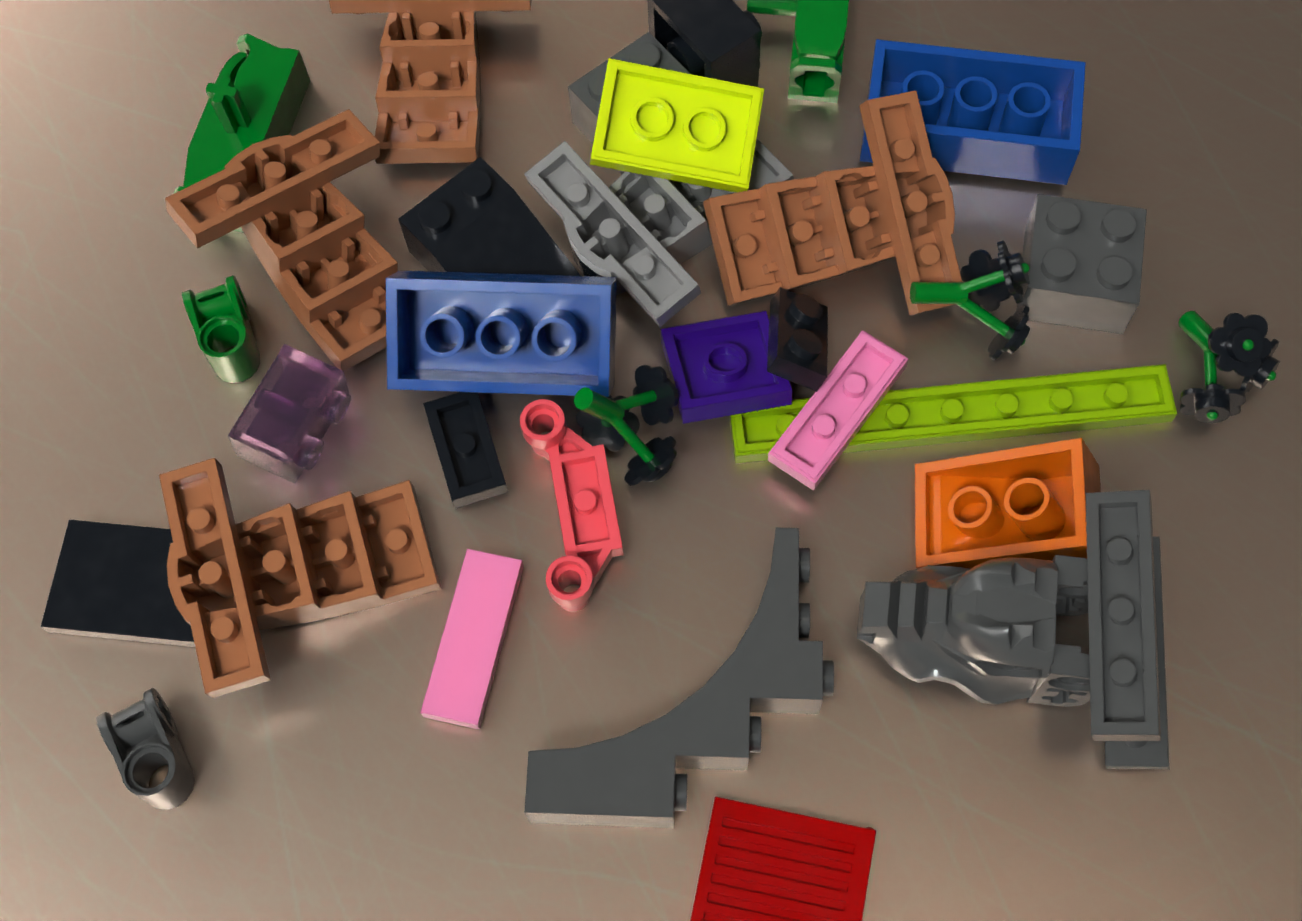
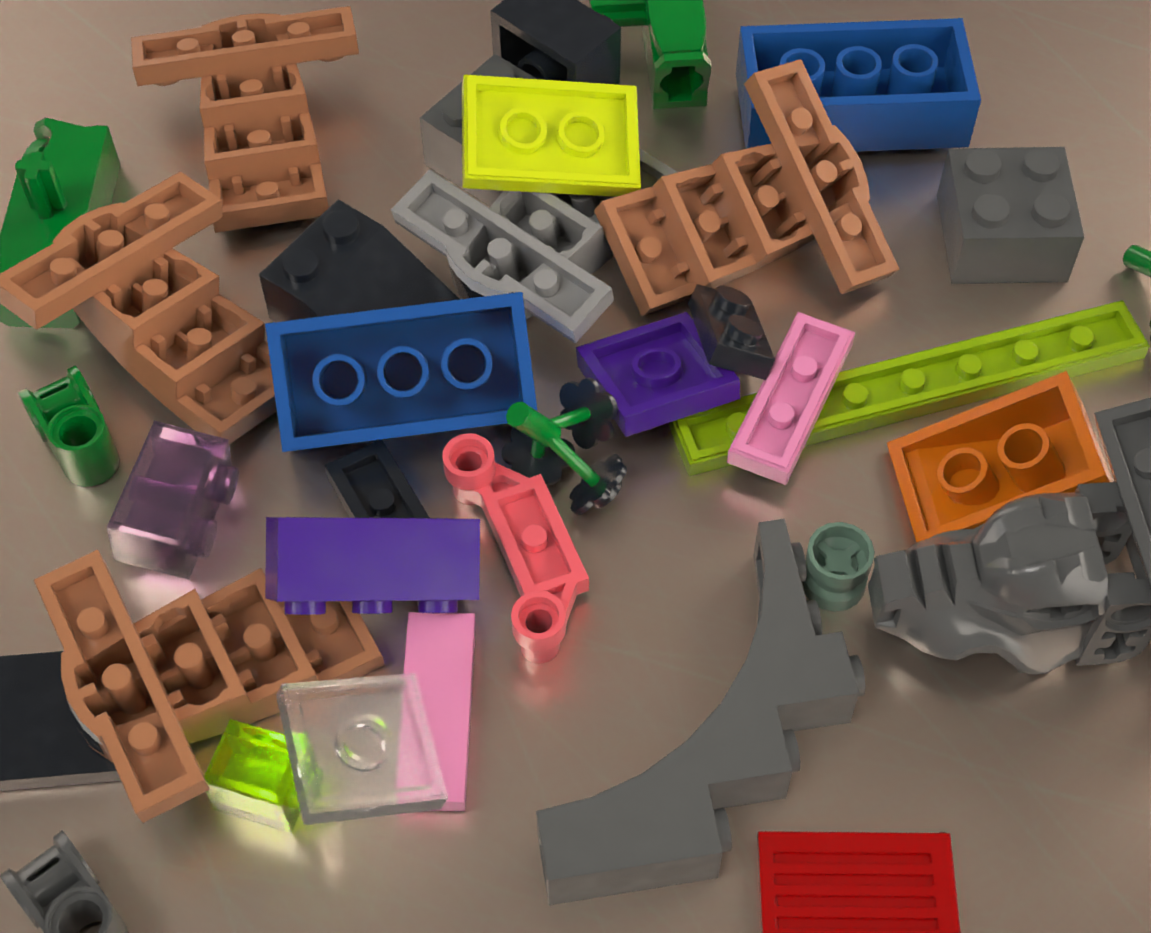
camera: 15 degrees left, 10 degrees down
black plant [910,240,1030,361] -> none
none -> clear neon green brick [204,719,322,833]
none -> dark purple brick [265,517,480,615]
none -> clear tile [276,673,448,825]
none -> sand green wheel [801,522,875,612]

